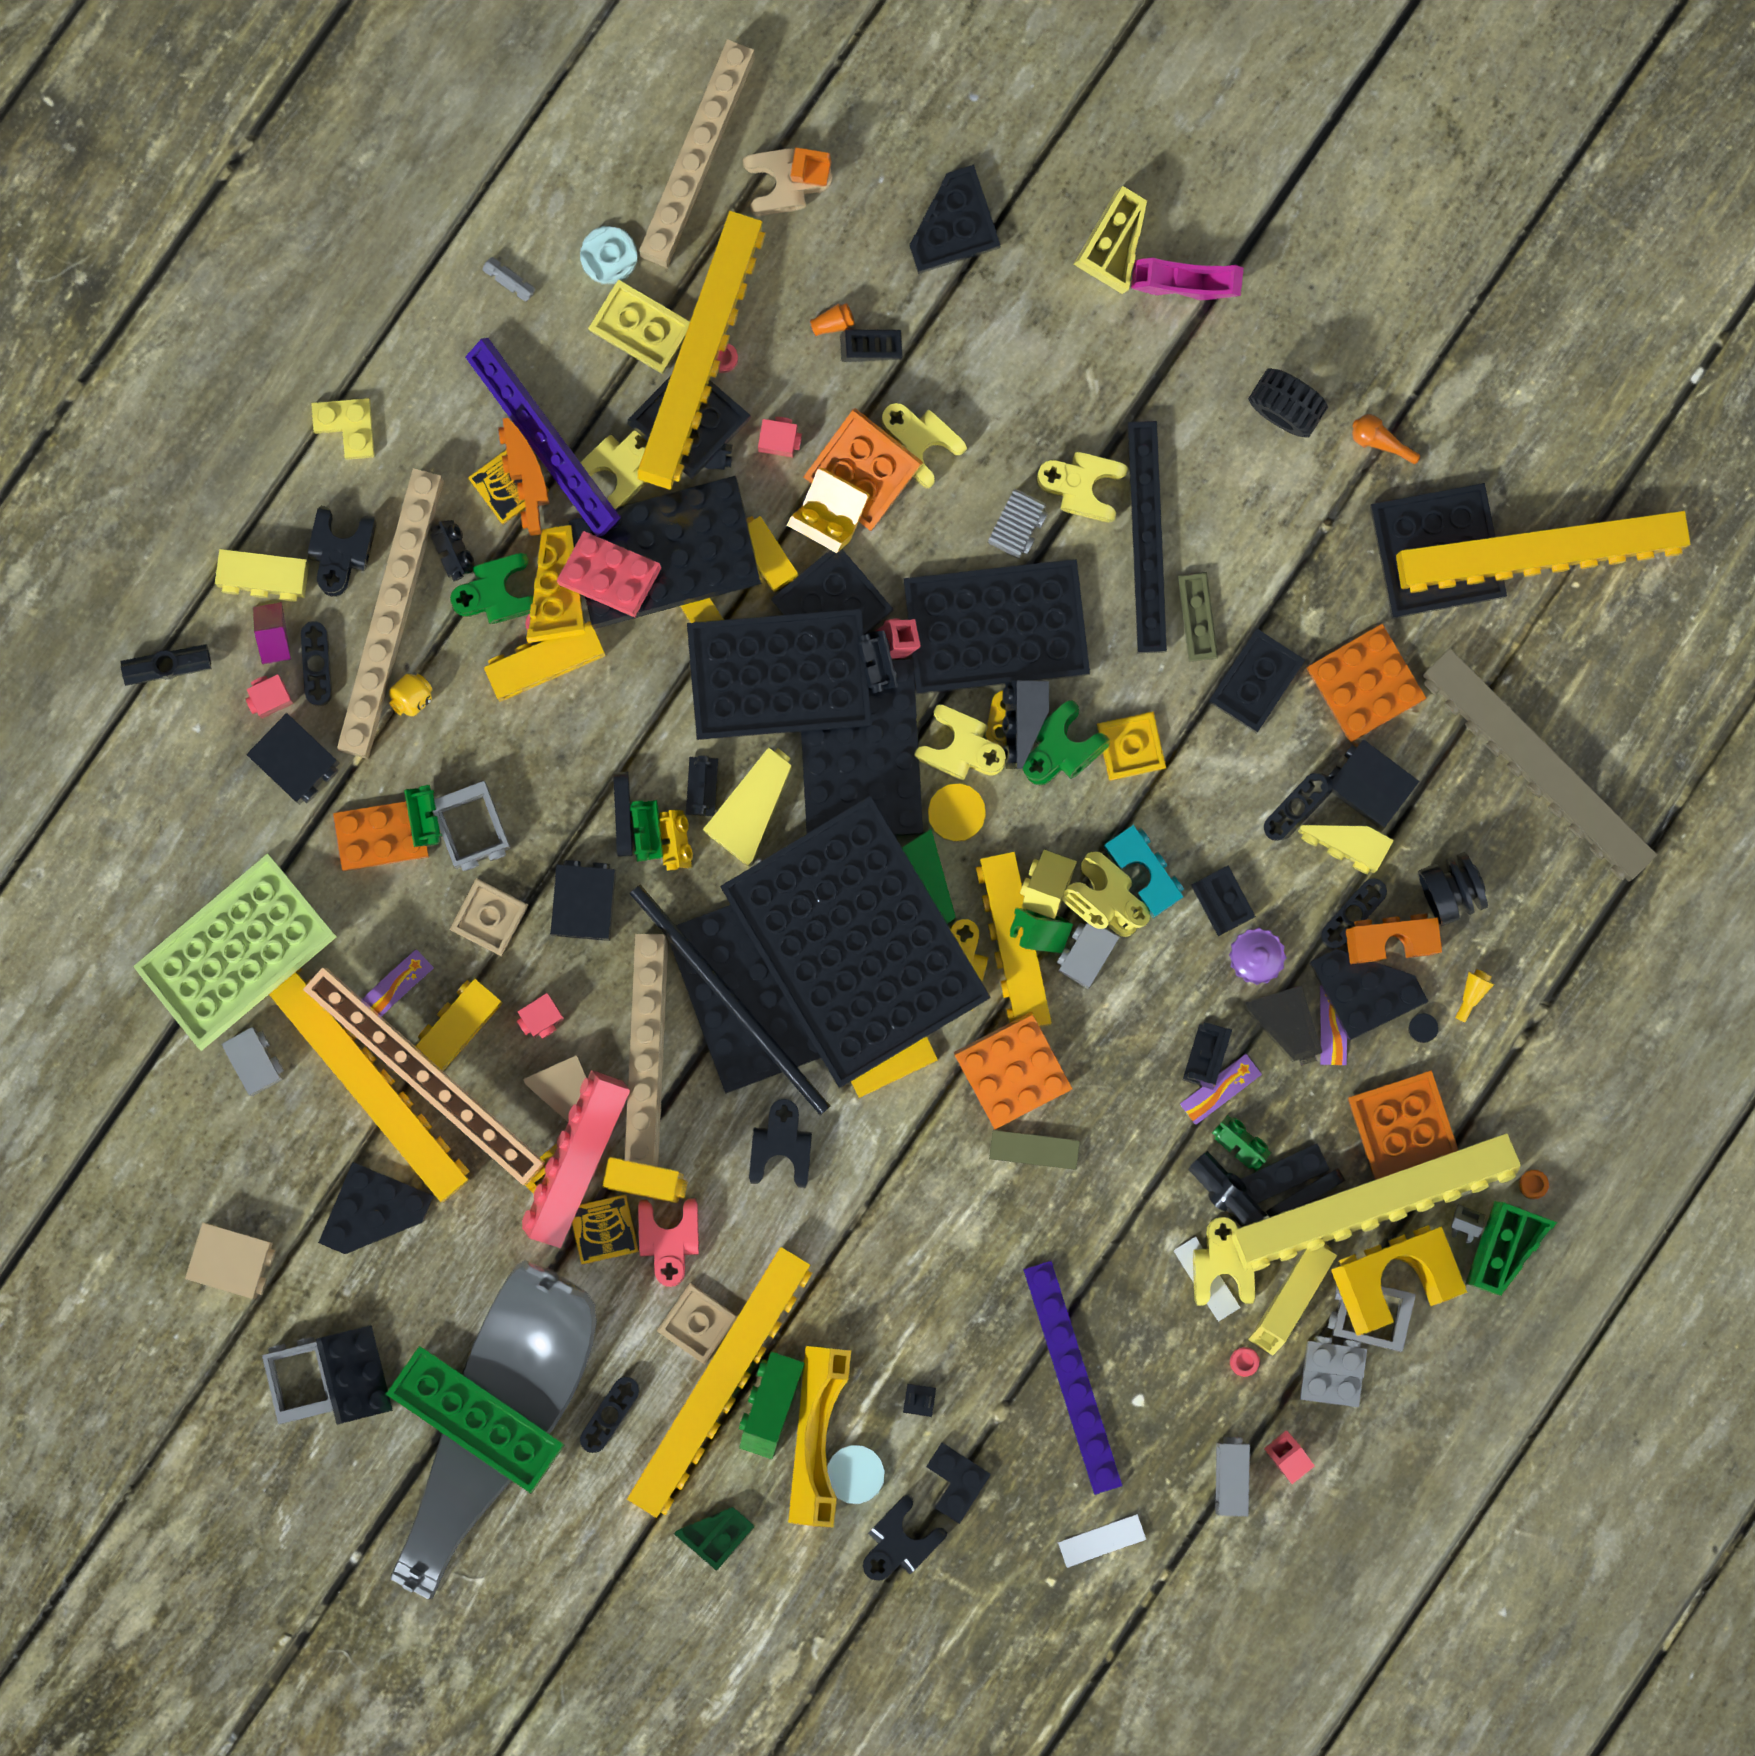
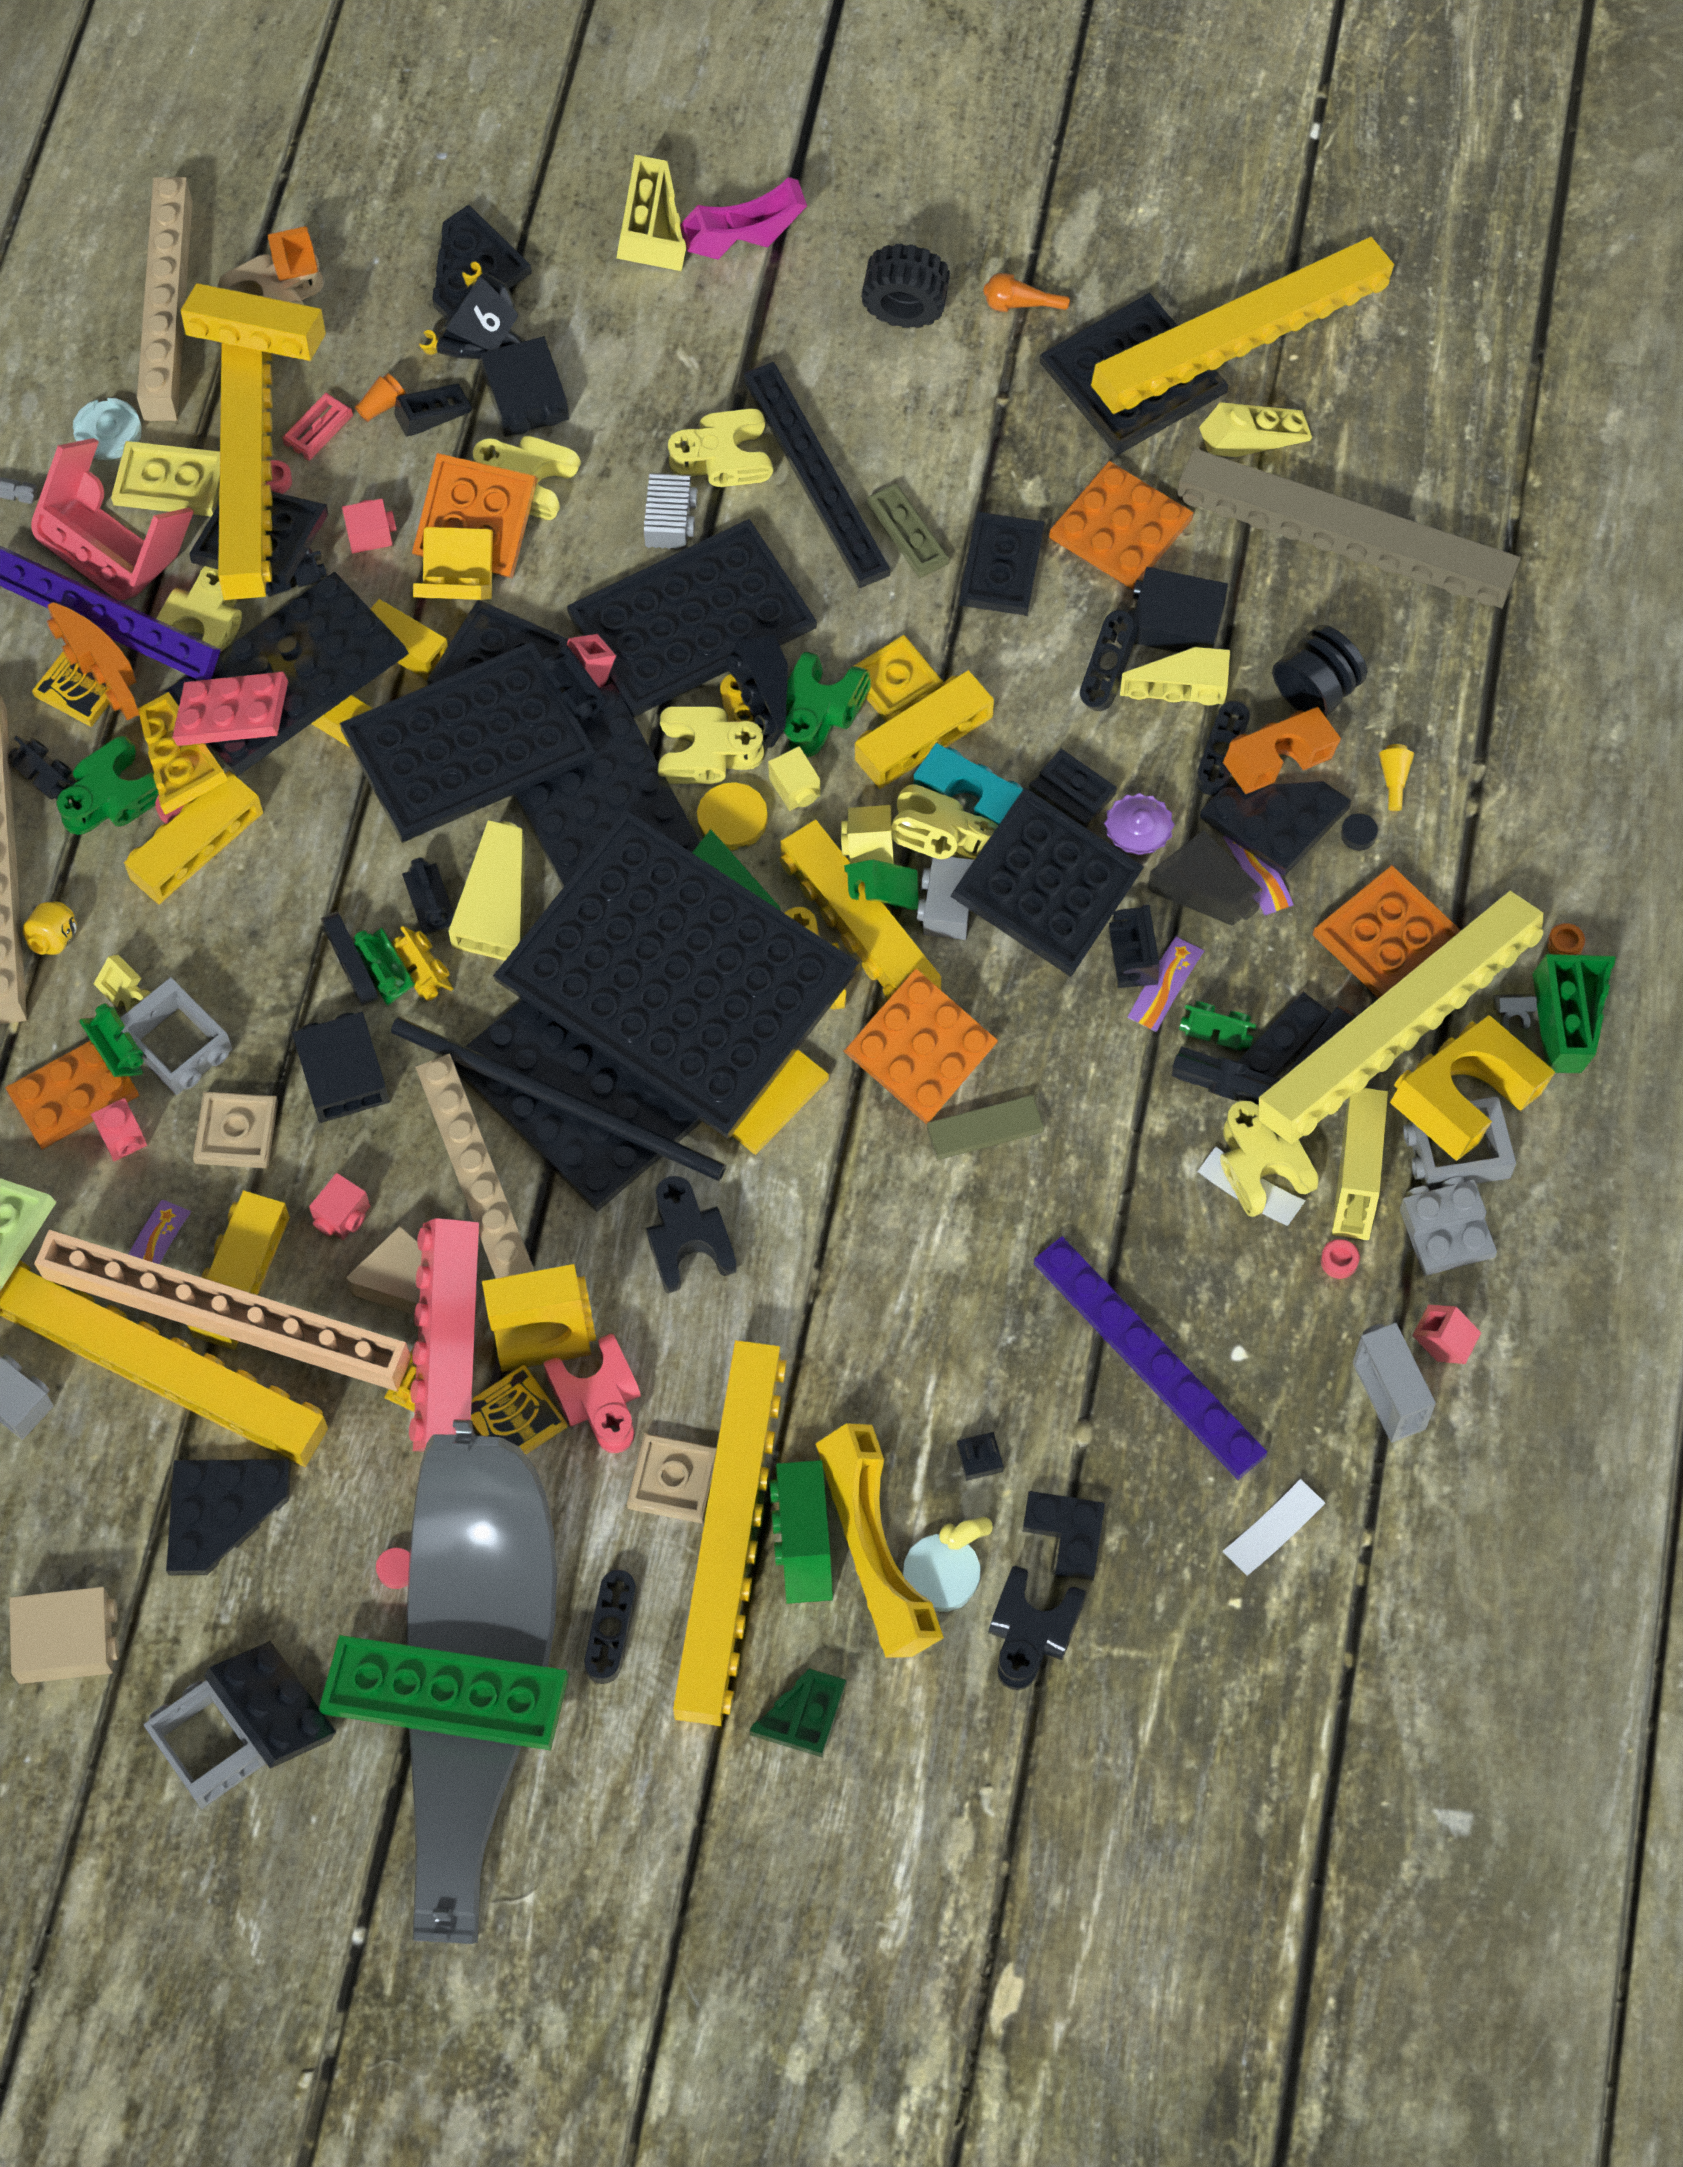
camera: 25 degrees left, 20 degrees down
none -> coral windscreen [31,438,194,600]
none -> coral brick [91,1098,147,1161]
none -> light yellow plate [93,955,151,1012]
none -> yellow brick [181,283,326,361]
none -> coral tile [282,393,353,461]
none -> coral tile [376,1548,410,1589]
none -> black torso [419,262,525,360]
none -> black brick [480,336,569,437]
none -> light yellow brick [768,746,820,811]
none -> yellow brick [855,670,994,789]
none -> light yellow arm [939,1517,993,1550]
none -> black plate [950,788,1144,977]
none -> light yellow slope [1199,402,1312,457]

